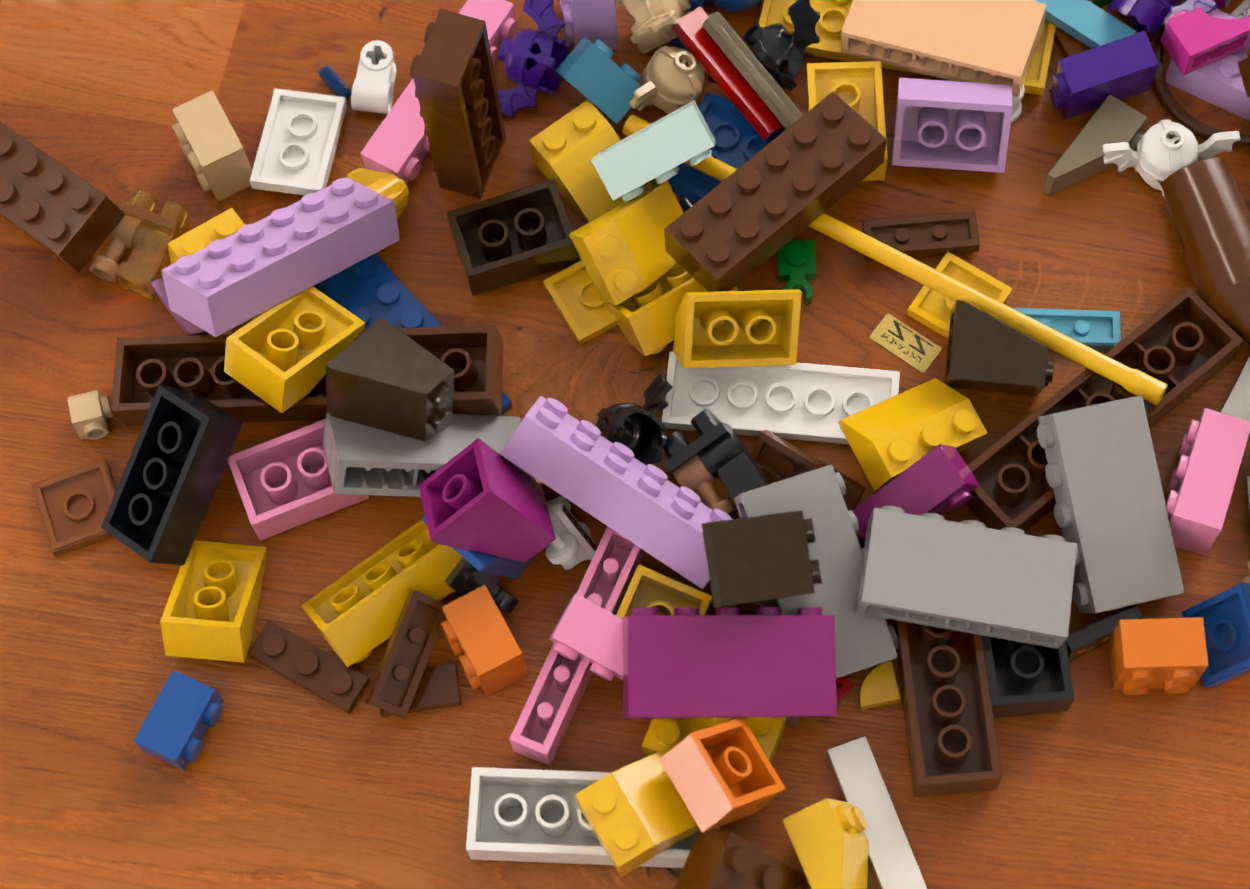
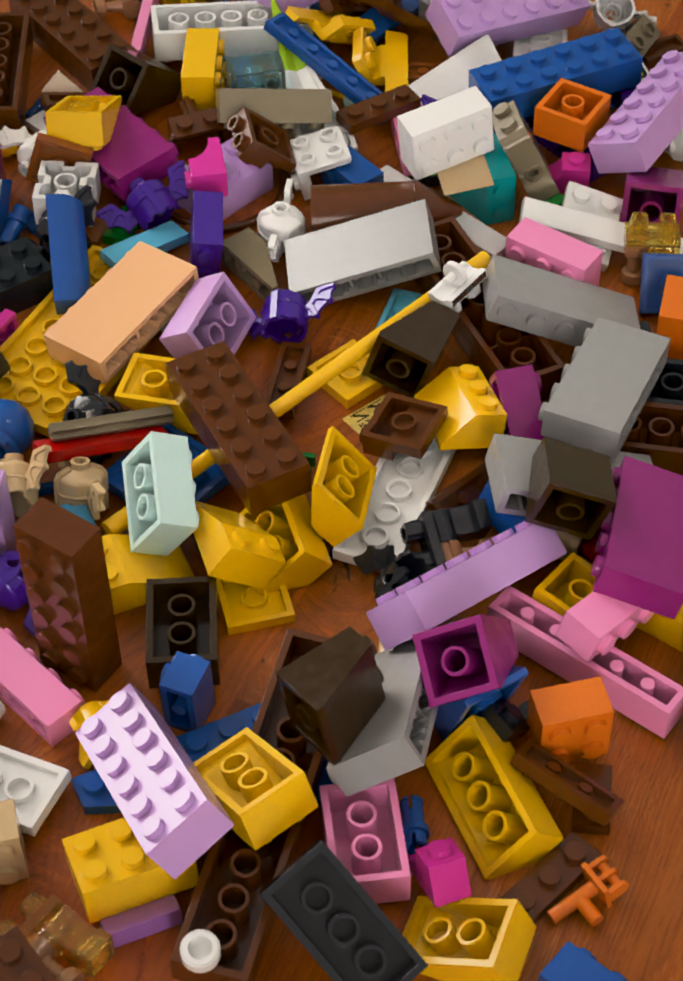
camera: 80 degrees left, 20 degrees down
none -> blue brick [159,651,216,732]
none -> white tile [180,929,221,973]
none -> dark purple helmet [248,282,337,344]
none -> brick [284,199,442,303]
none -> reddish brown plate [359,392,448,461]
none -> blue pin [400,795,430,855]
none -> dark pink arch [408,838,472,908]
none -> white hips [428,261,487,313]
none -> orange arm [546,855,629,927]

